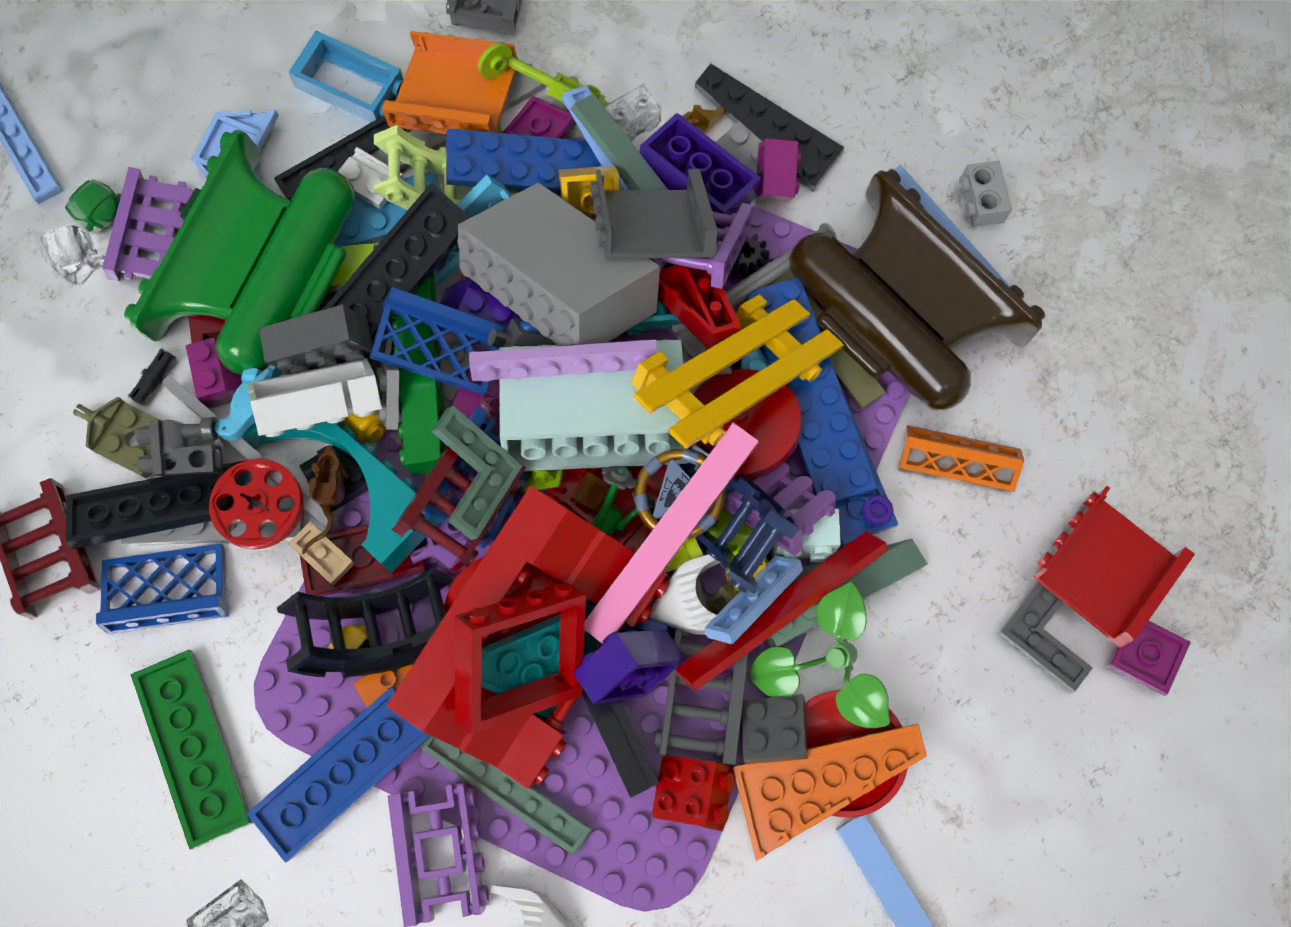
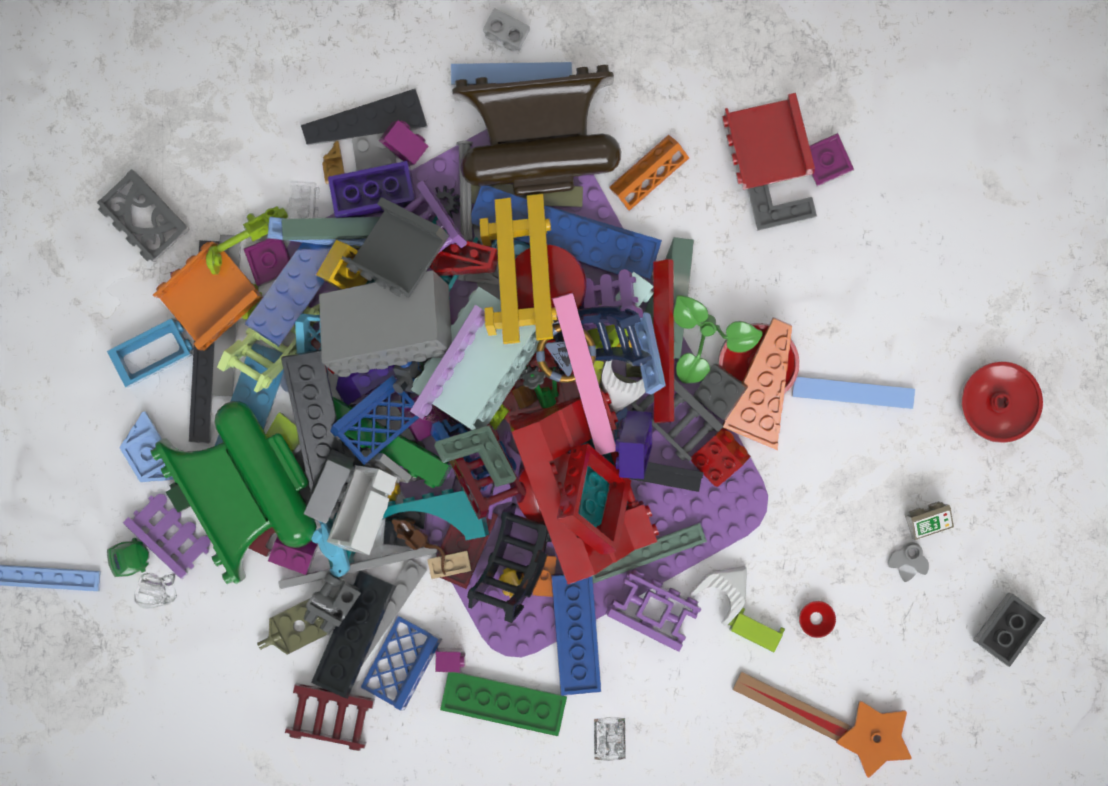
camera: 50 degrees left, 15 degrees up
black pin [128,348,177,406] -> none
red wedge [209,459,304,550] -> none
white plate [338,147,404,210] -> none
dark purple tile [862,495,894,527] -> none
none -> magenta brick [435,648,466,673]

